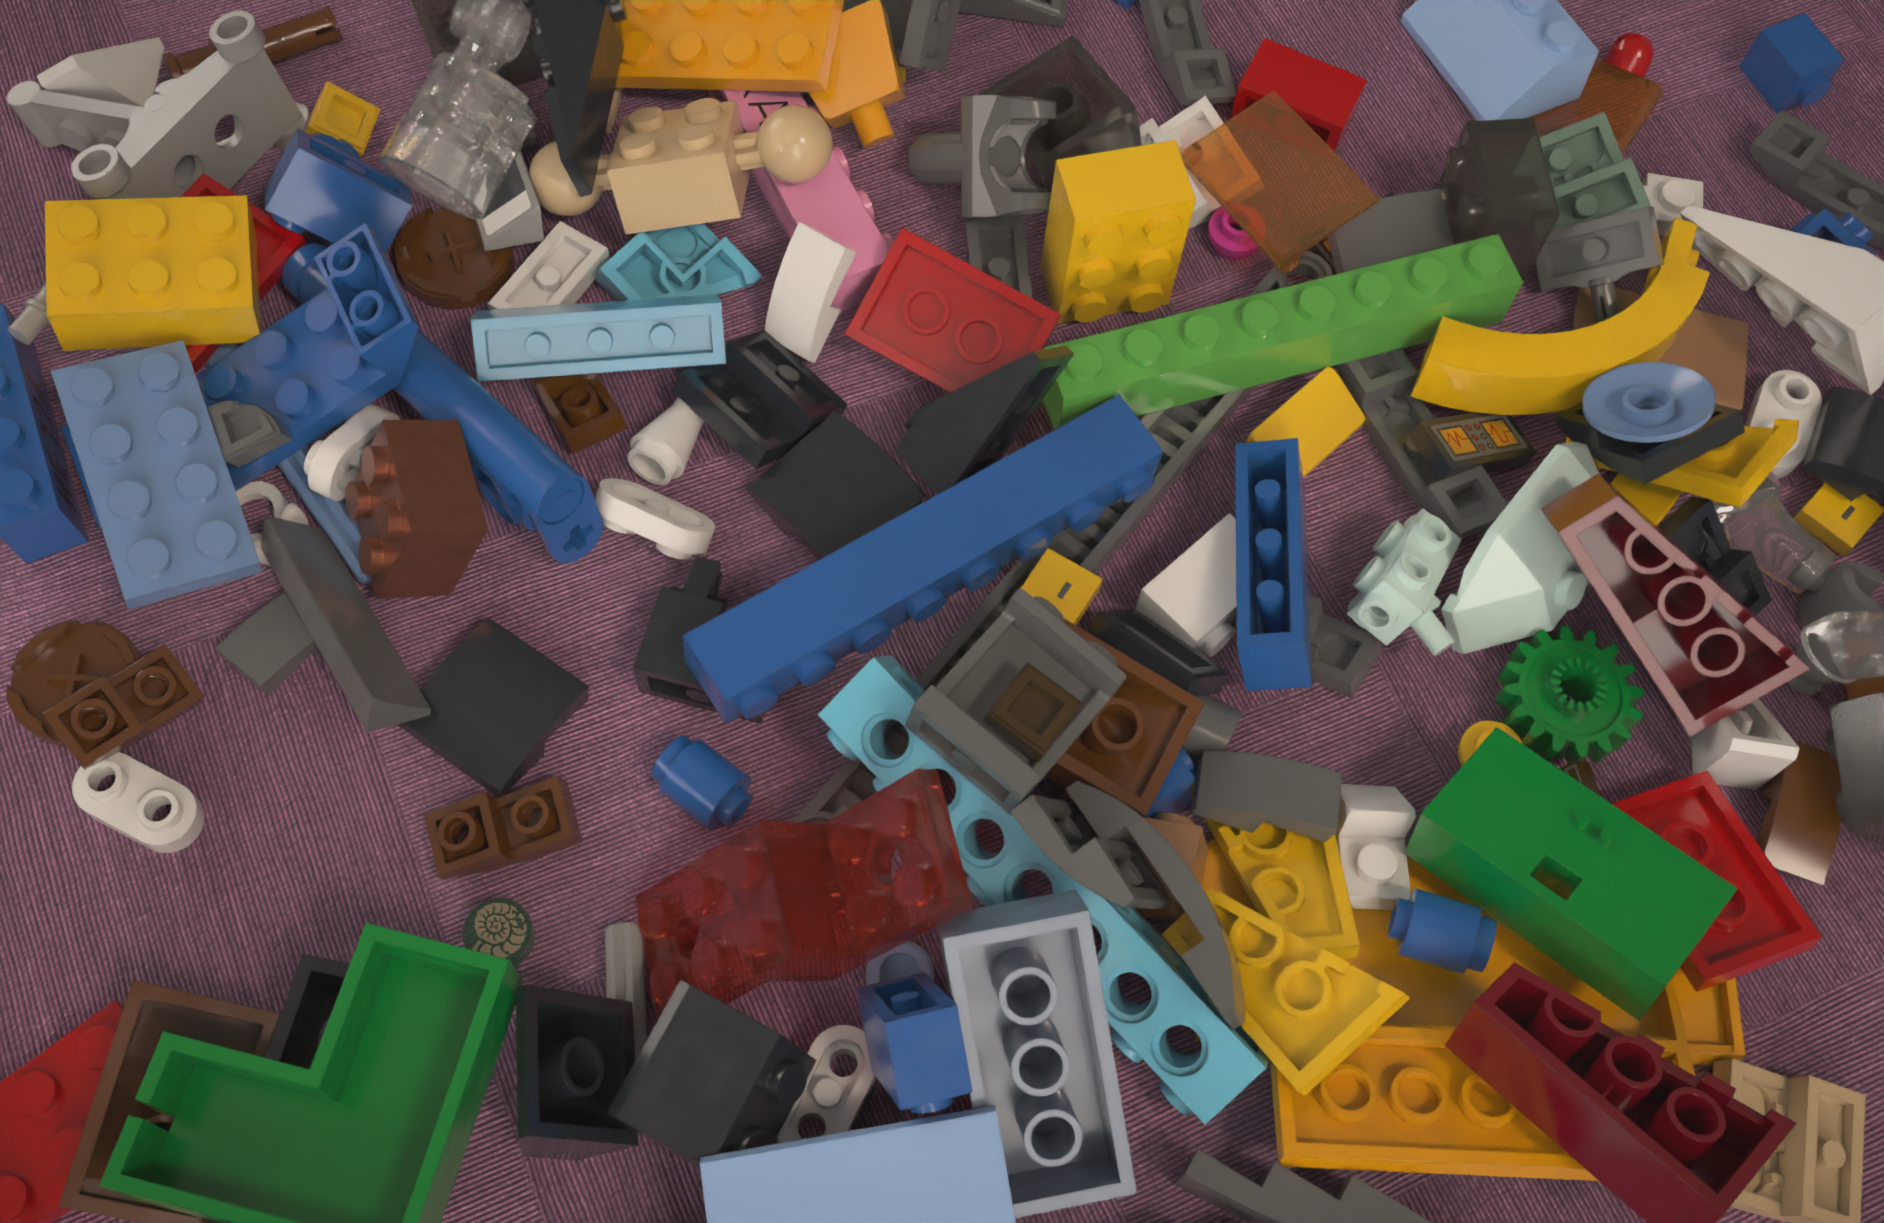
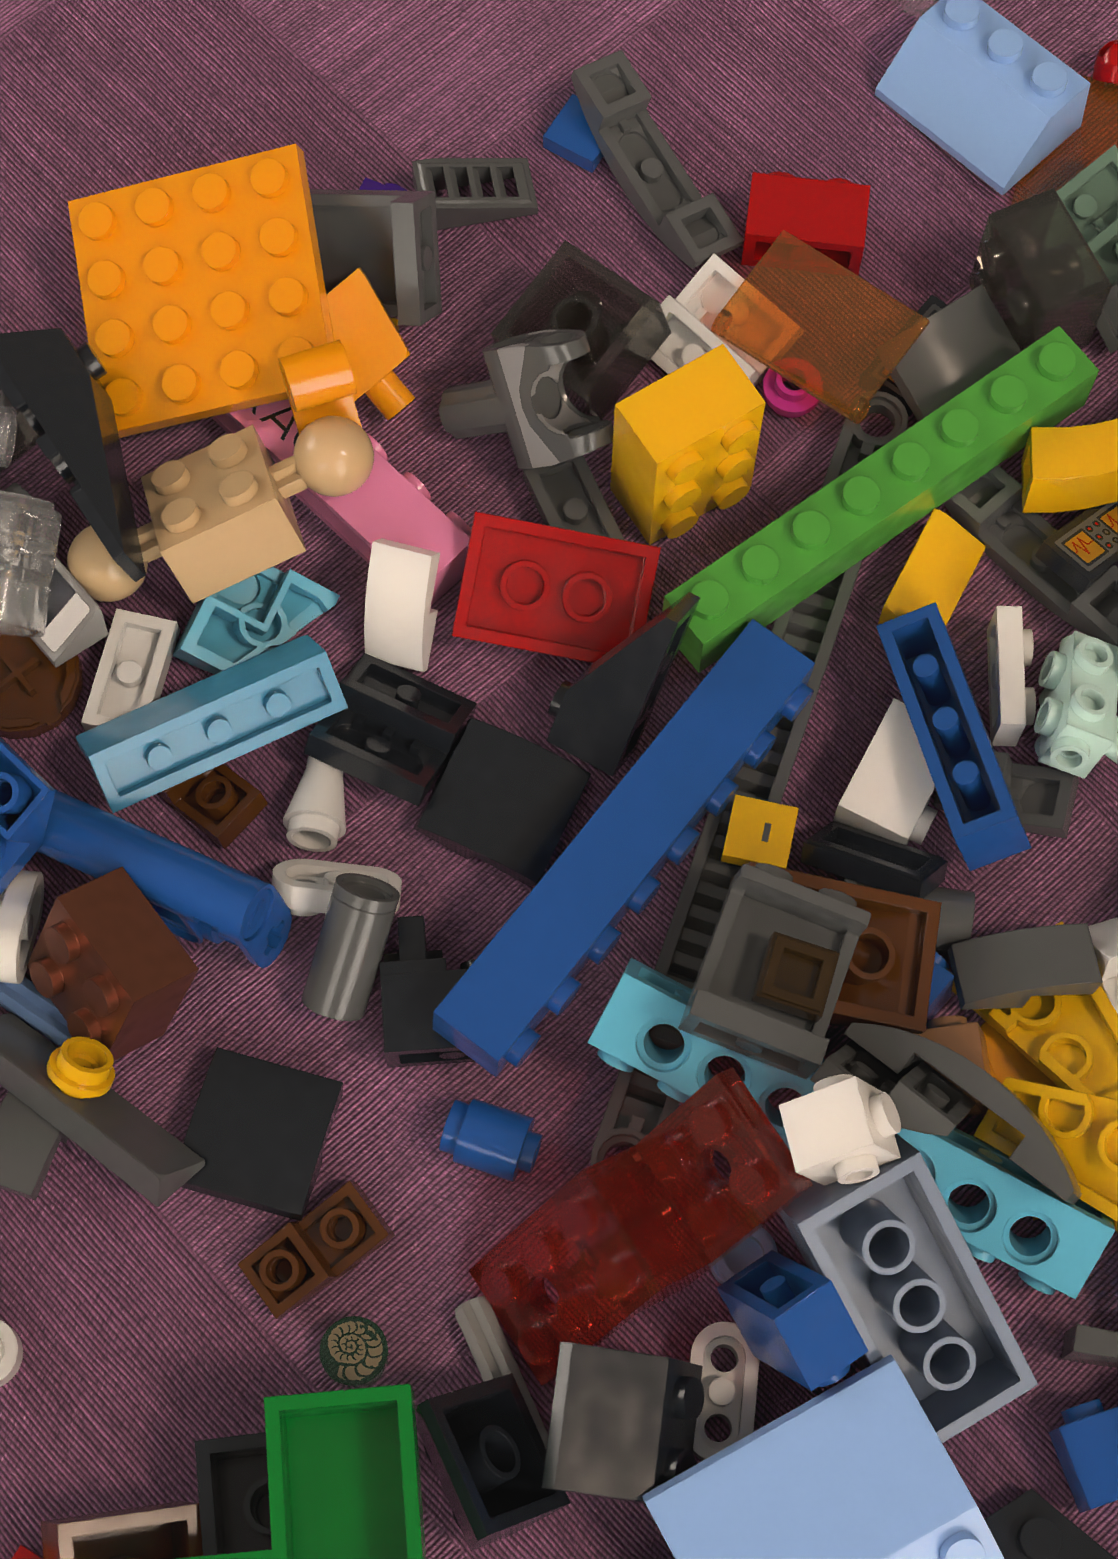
camera: 15 degrees left, 5 degrees up
none -> yellow plate [46,1036,115,1099]
none -> light orange panel [278,339,362,434]
none -> dark grey pin [301,873,400,1021]
none -> white brick [779,1074,901,1186]
none -> white plate [987,606,1036,746]

